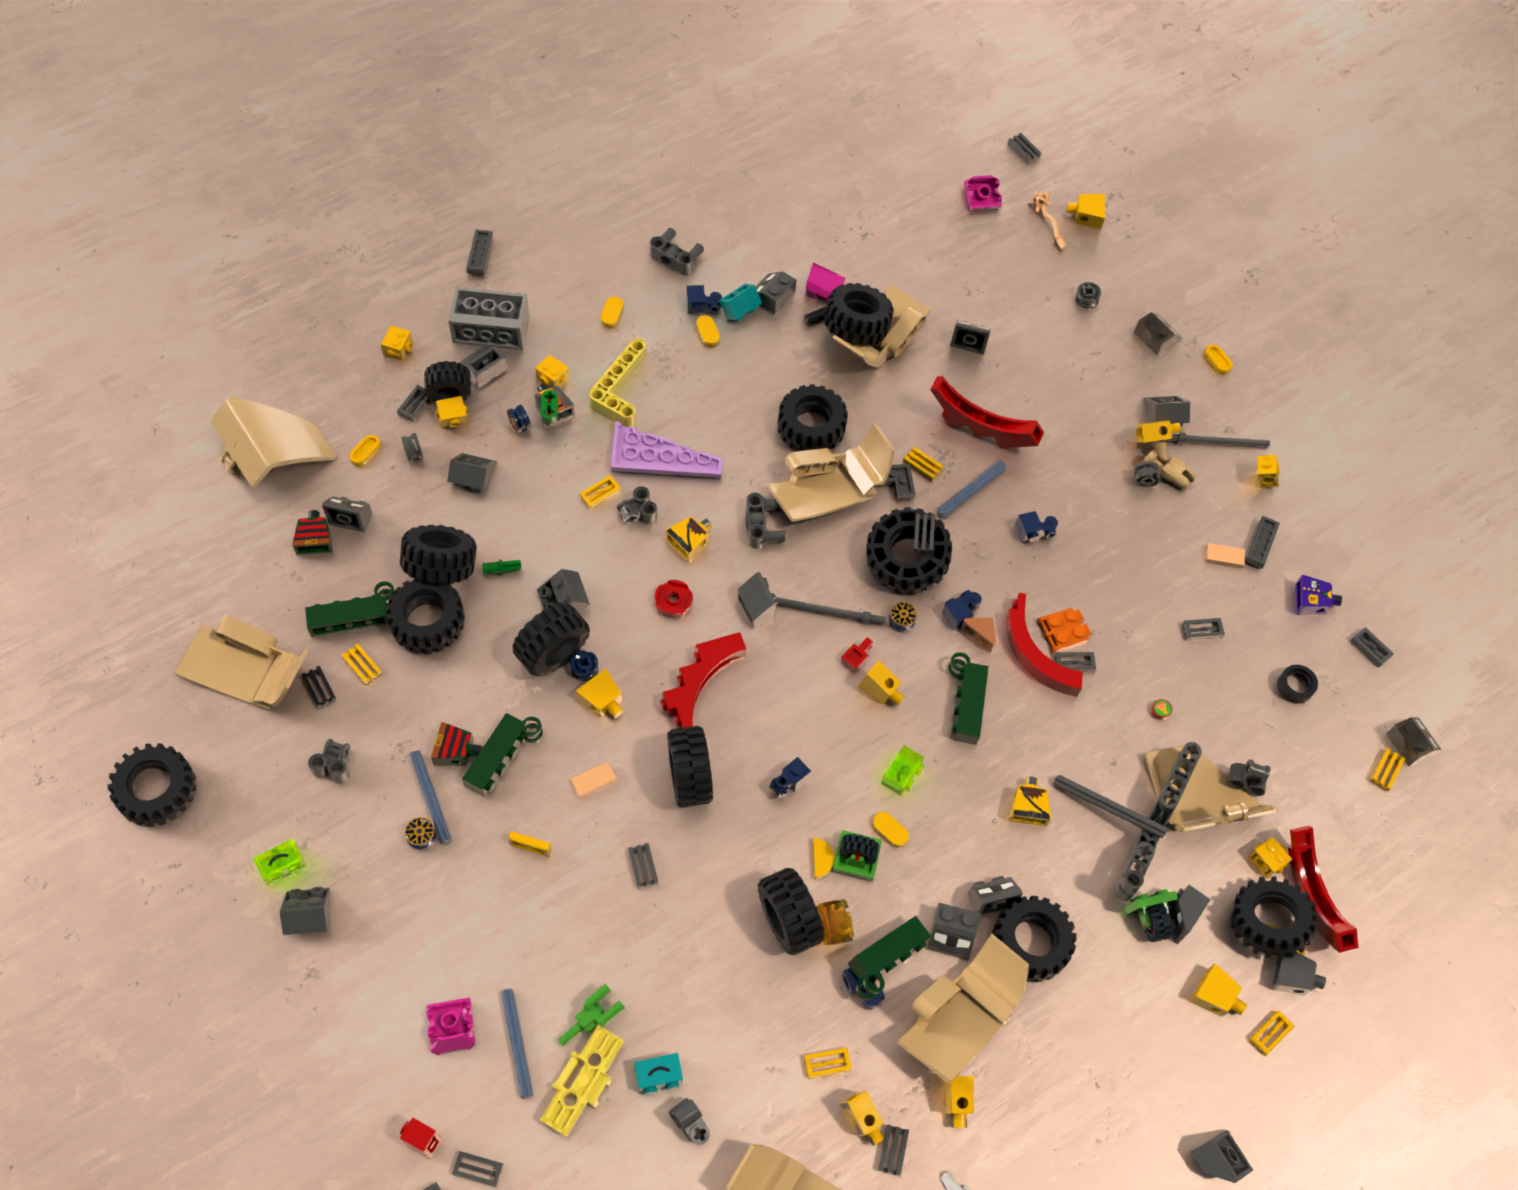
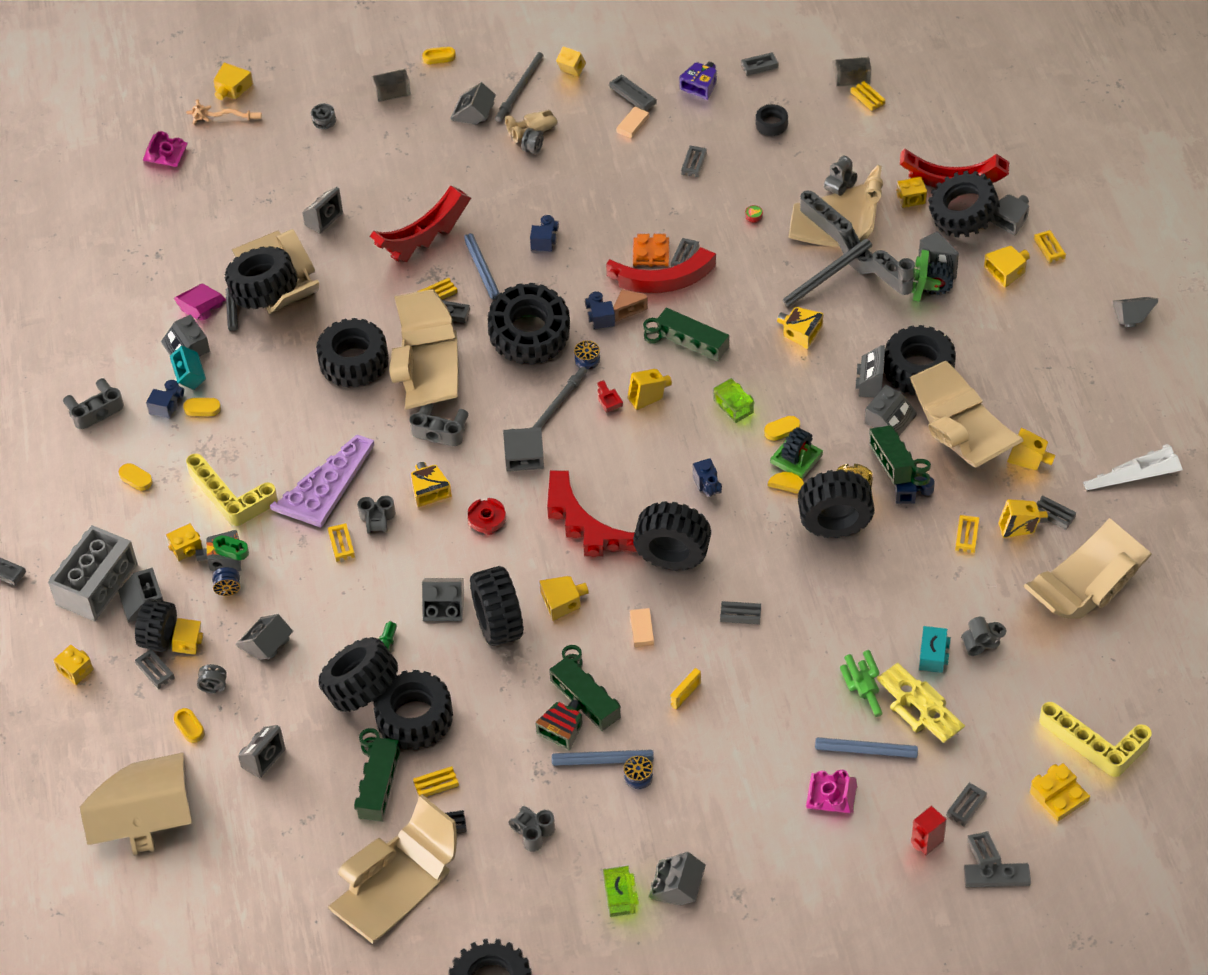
camera: 60 degrees left, 10 degrees down
torso [292,510,333,555] -> none
dark blue wheel [570,650,599,682] -> none
dark grey tile [914,514,935,553] -> none
dark grey tile [1007,133,1041,164] -> none
yellow torso [1135,421,1181,443] -> none

